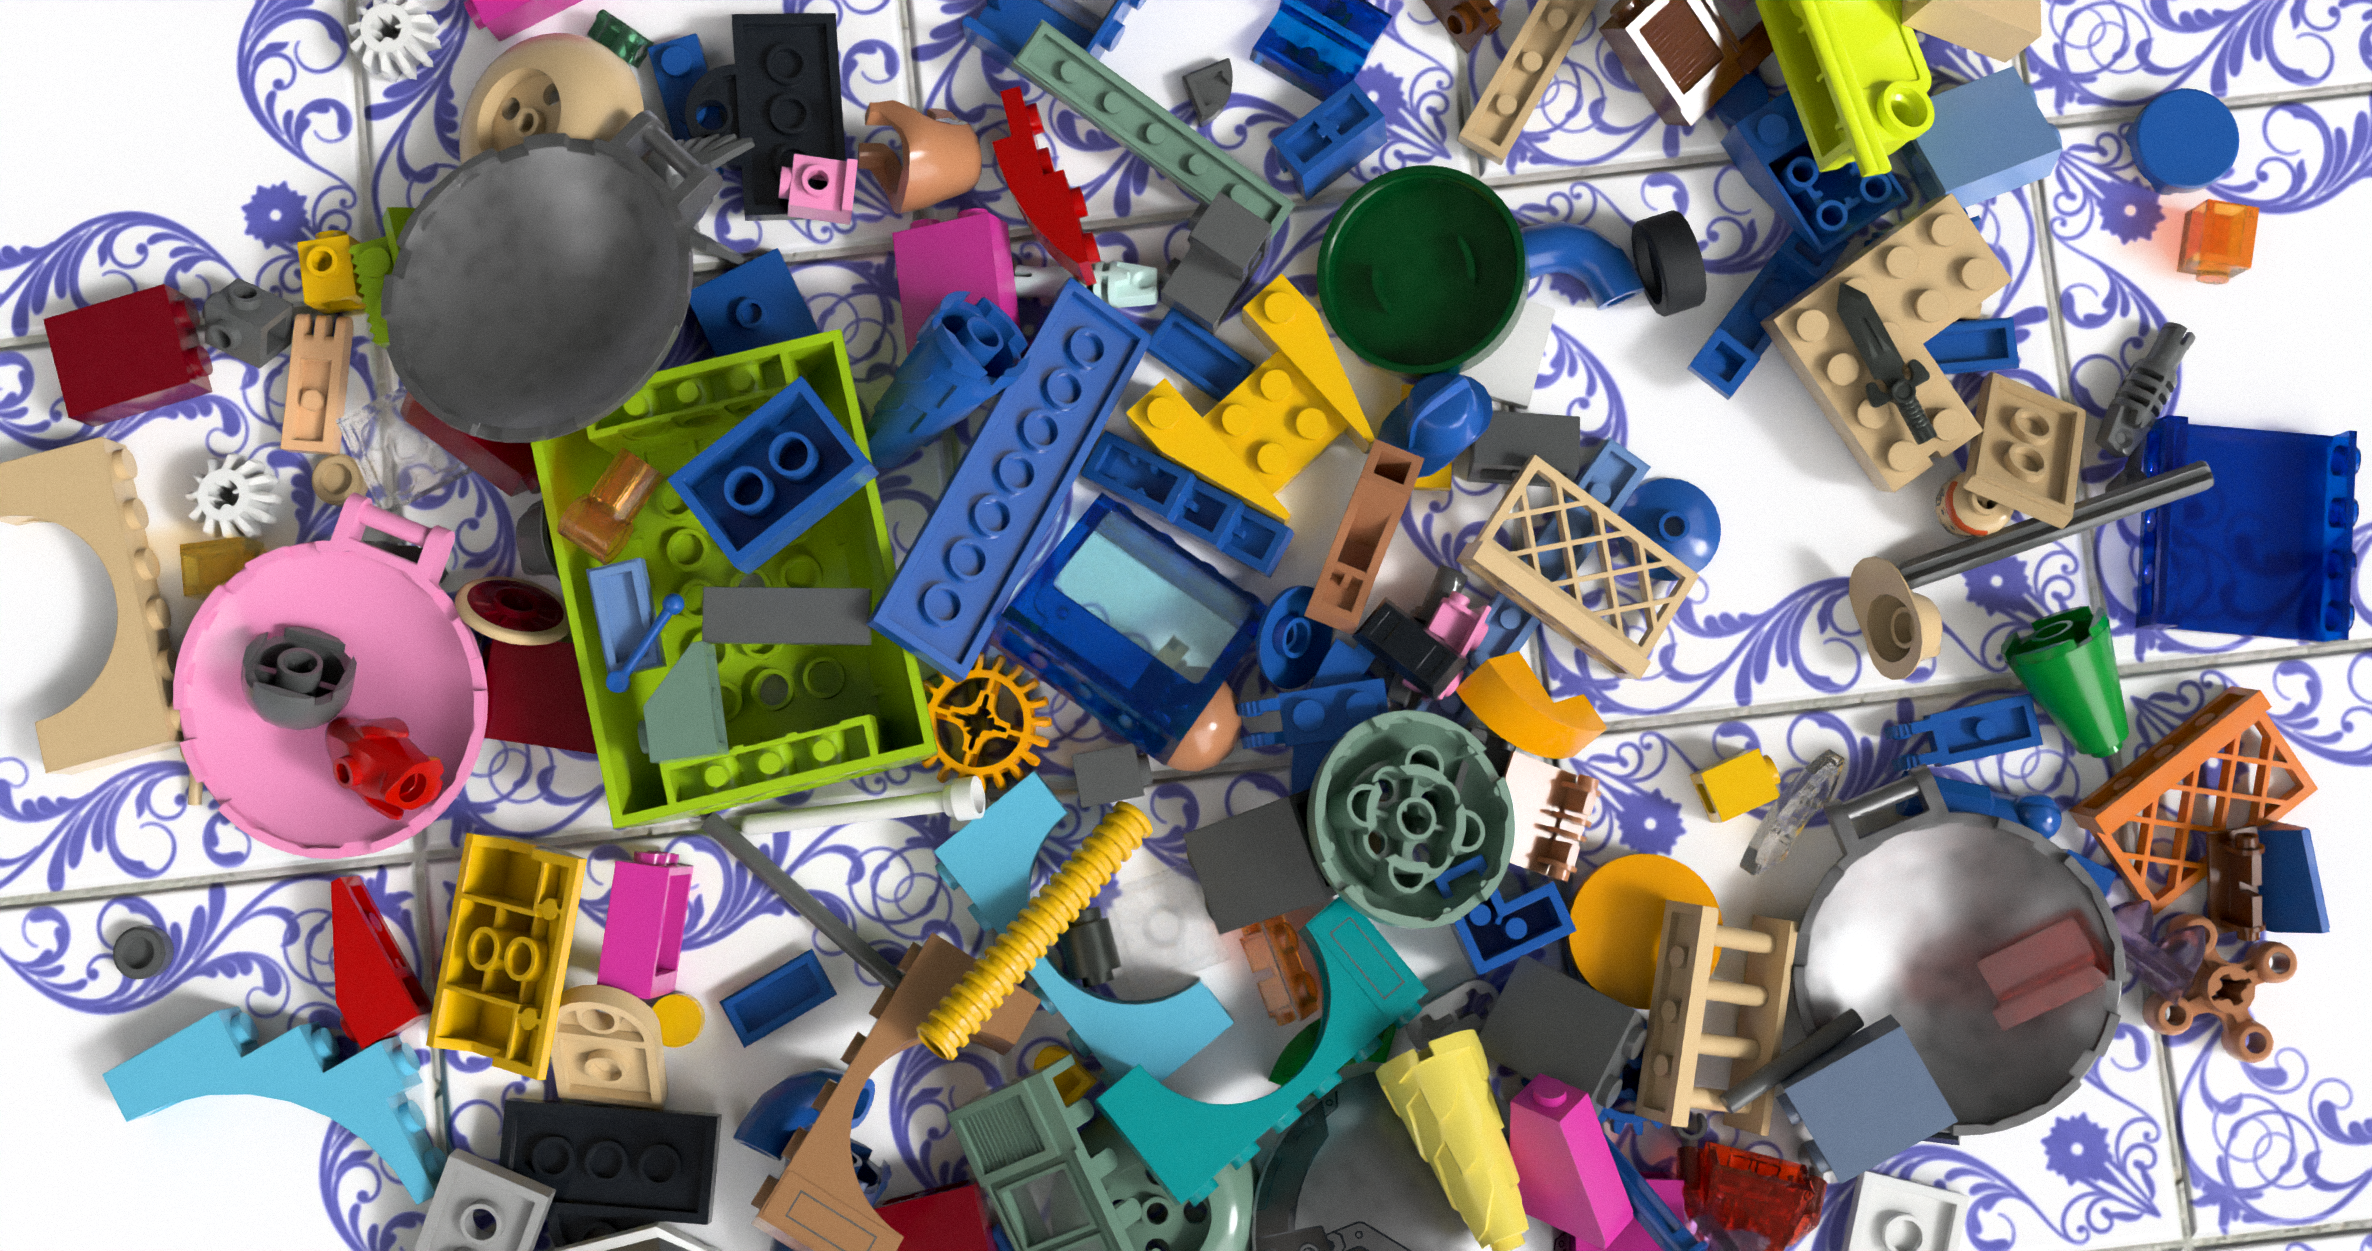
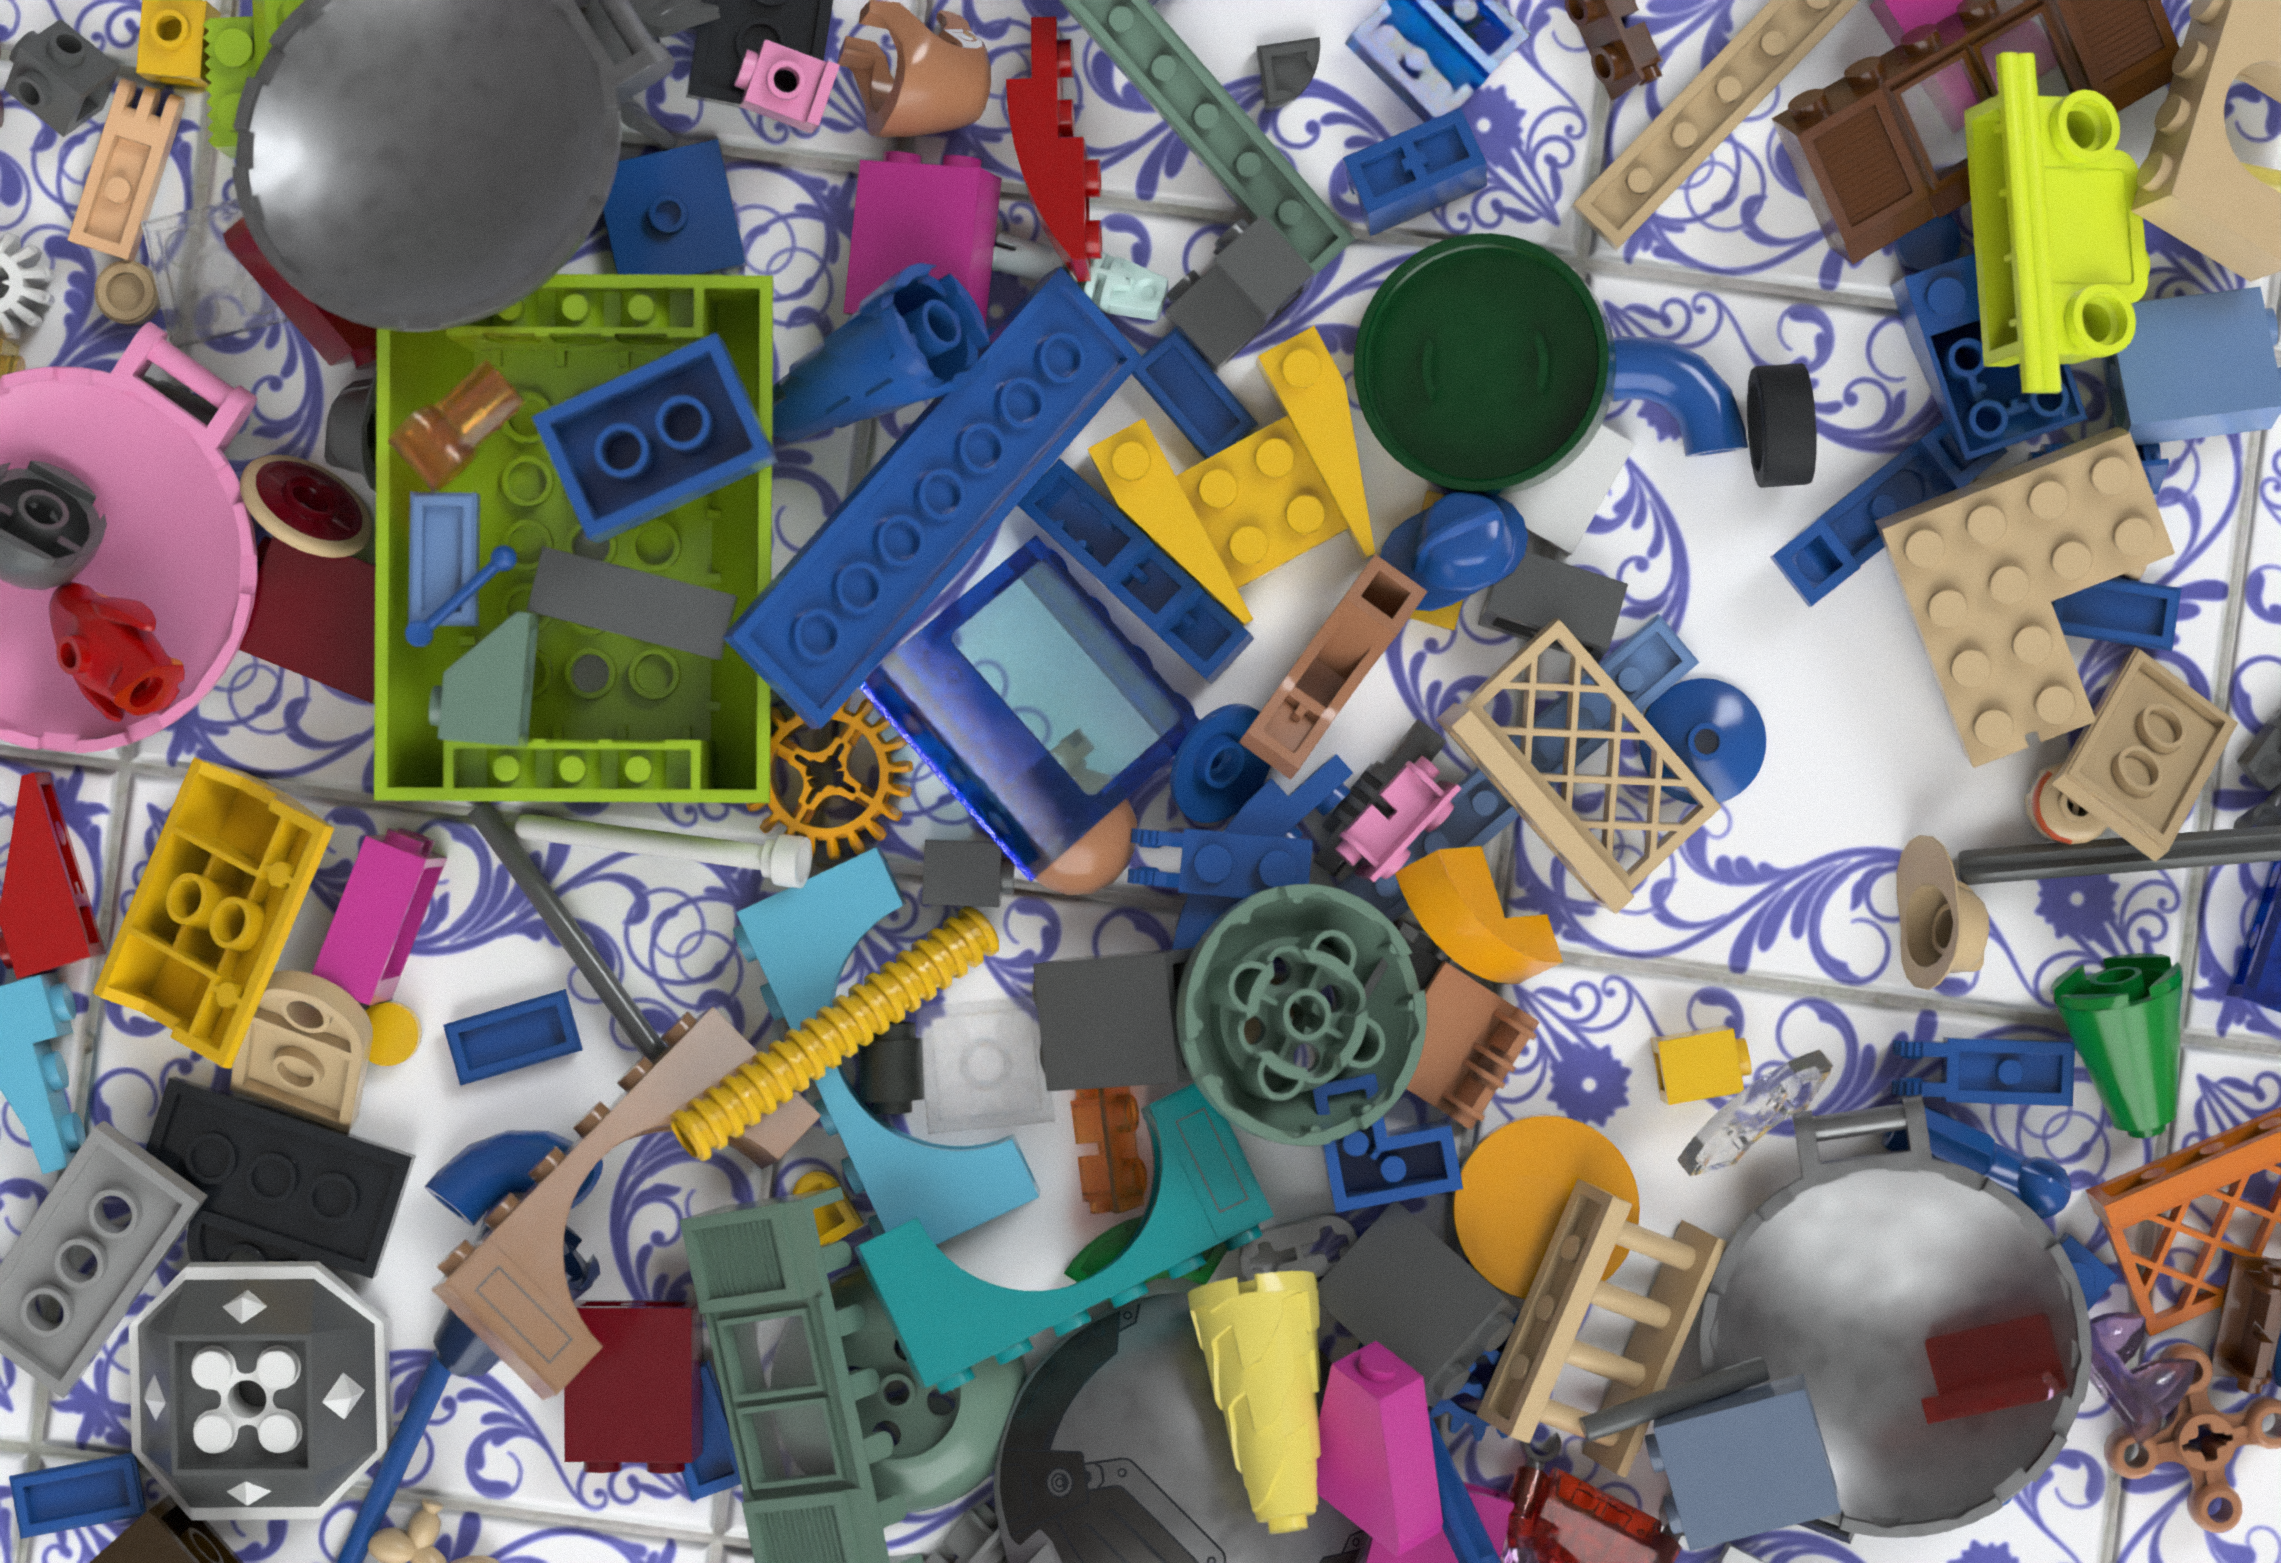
camera: 10 degrees right, 5 degrees up
black tile [1352,597,1469,702] -> none
pearl dark grey sword [1837,282,1937,445] -> none

